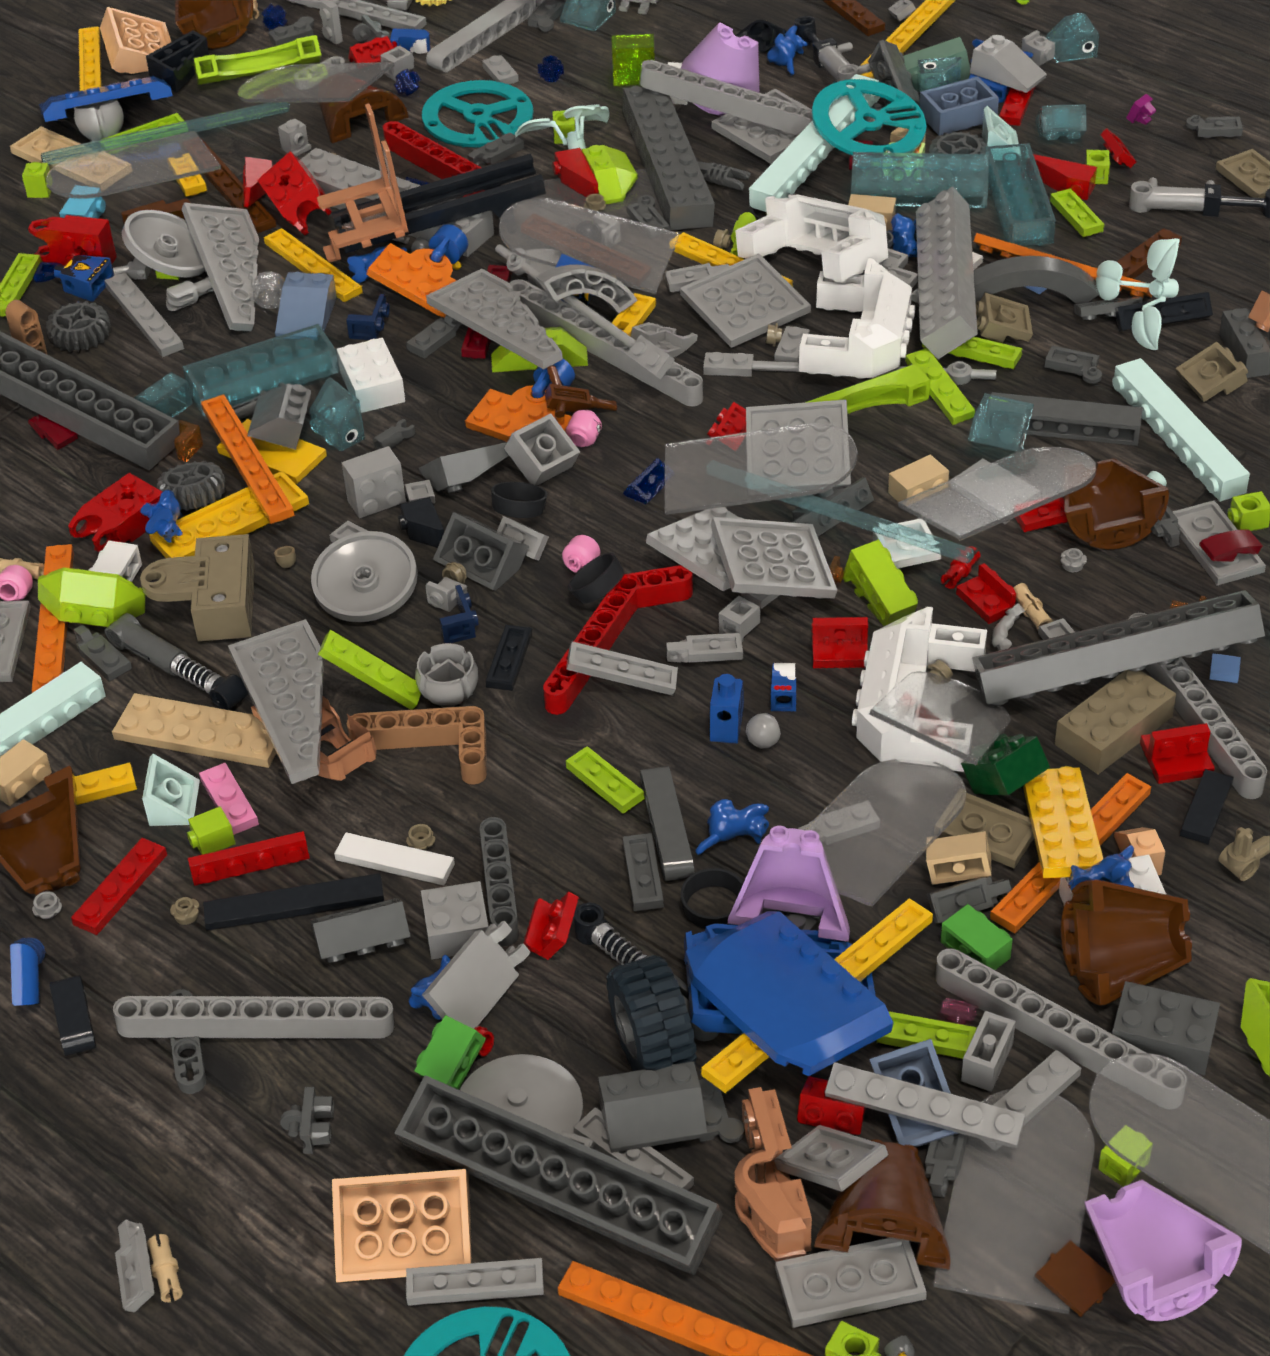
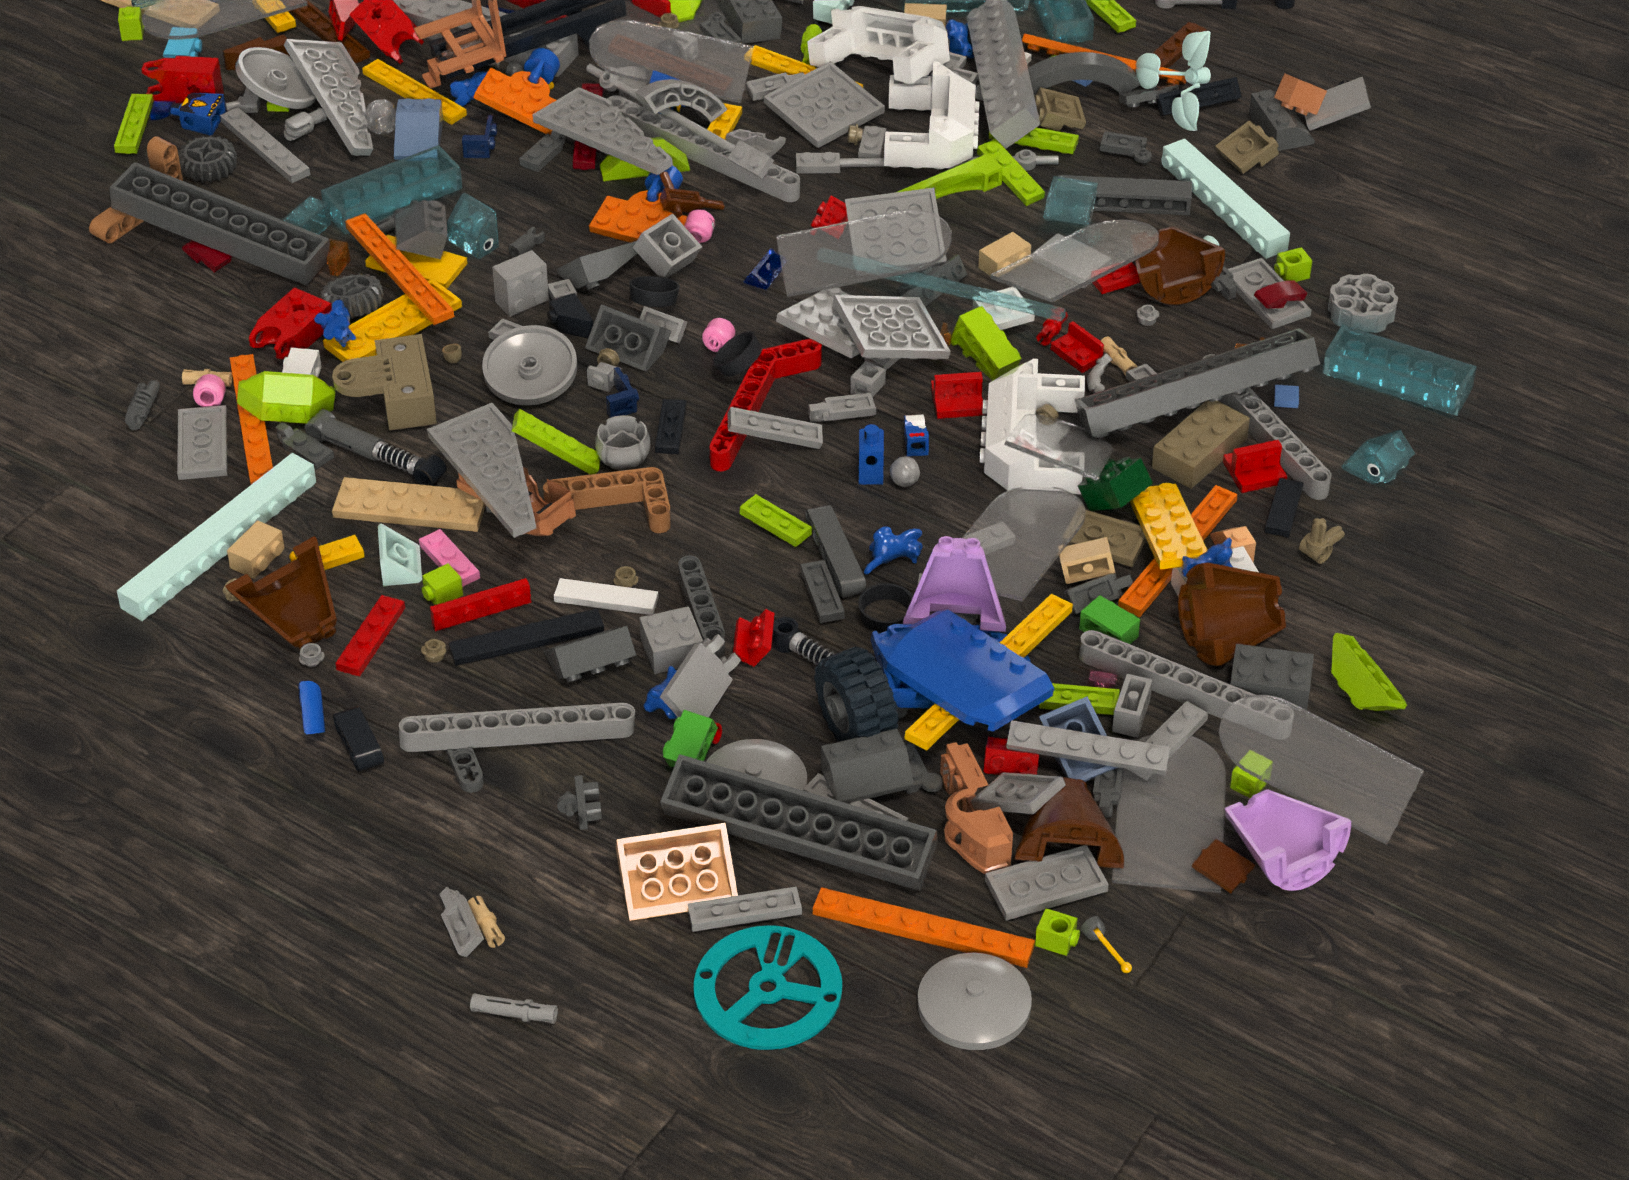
camera: 10 degrees left, 0 degrees up
white brick [336,337,405,413] -> none
dark tan plate [713,229,731,249] -> none

